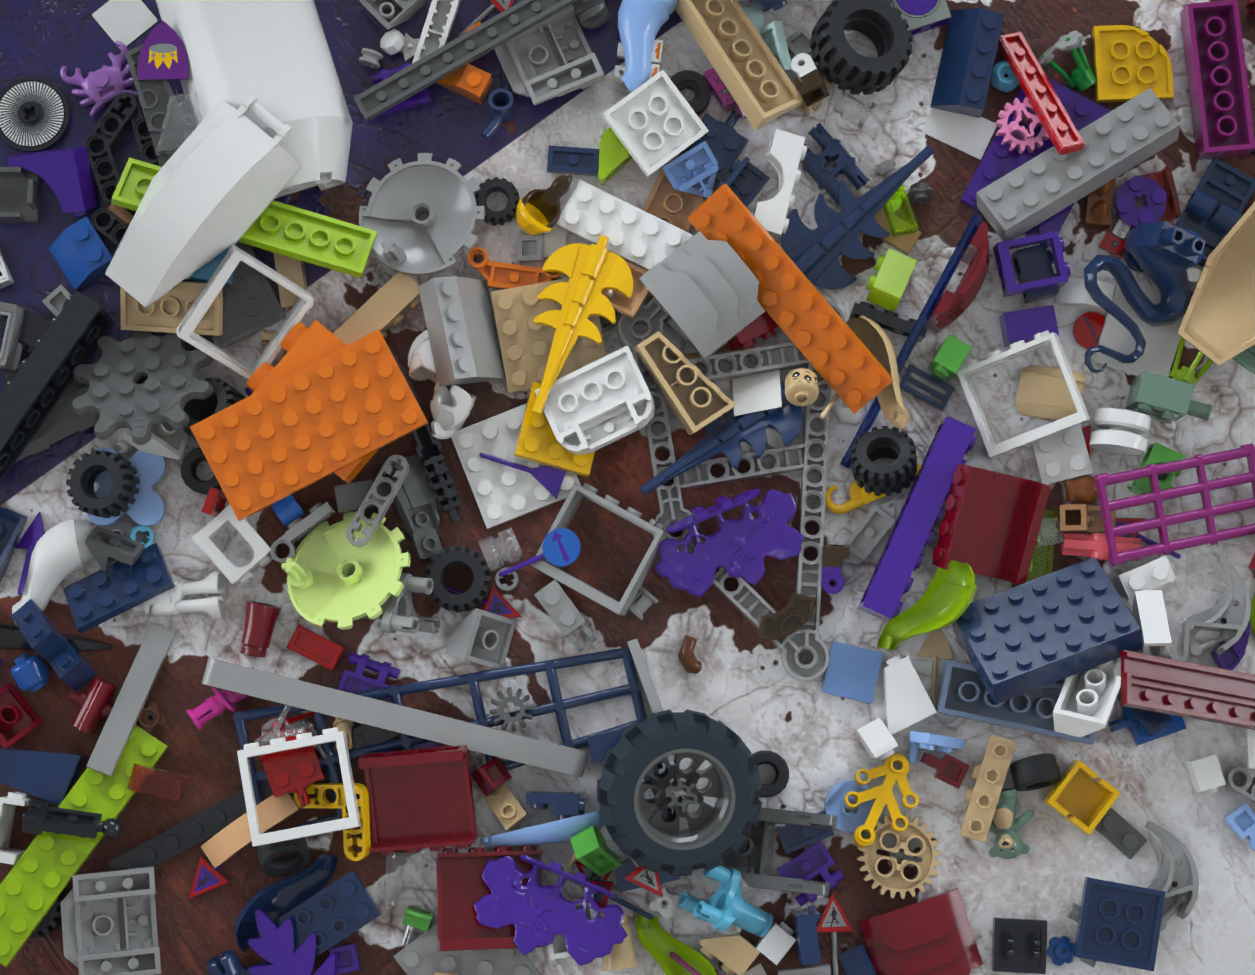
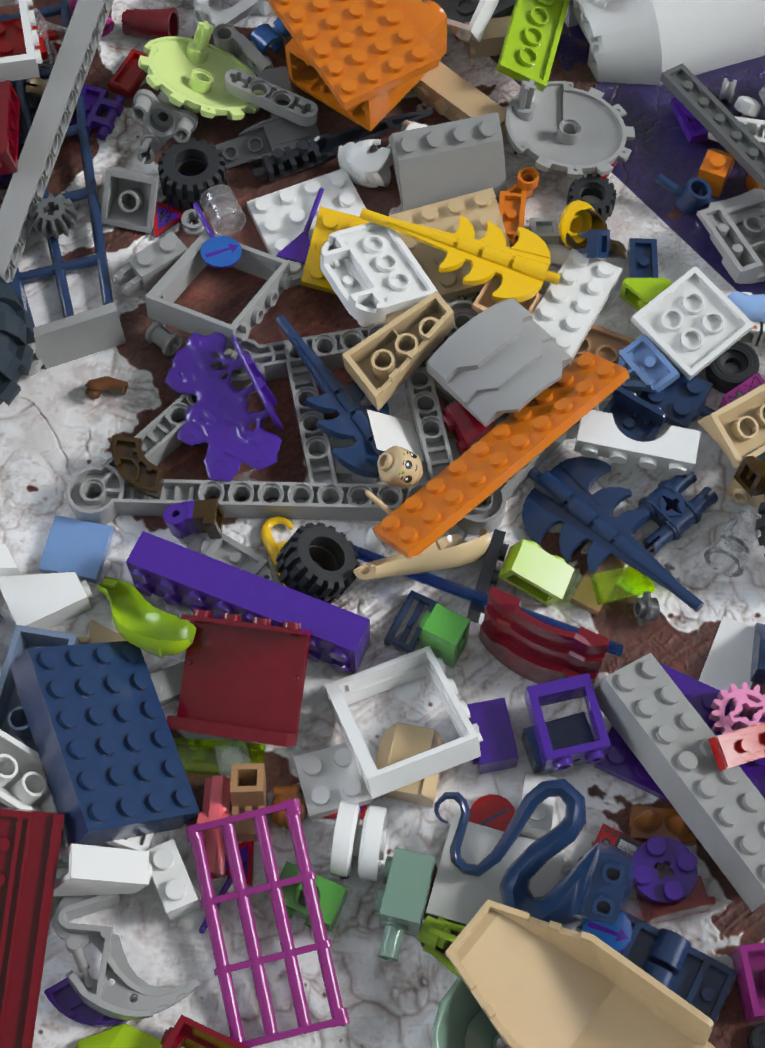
camera: 90 degrees right, 20 degrees down
none -> dark blue tile [578,229,610,258]

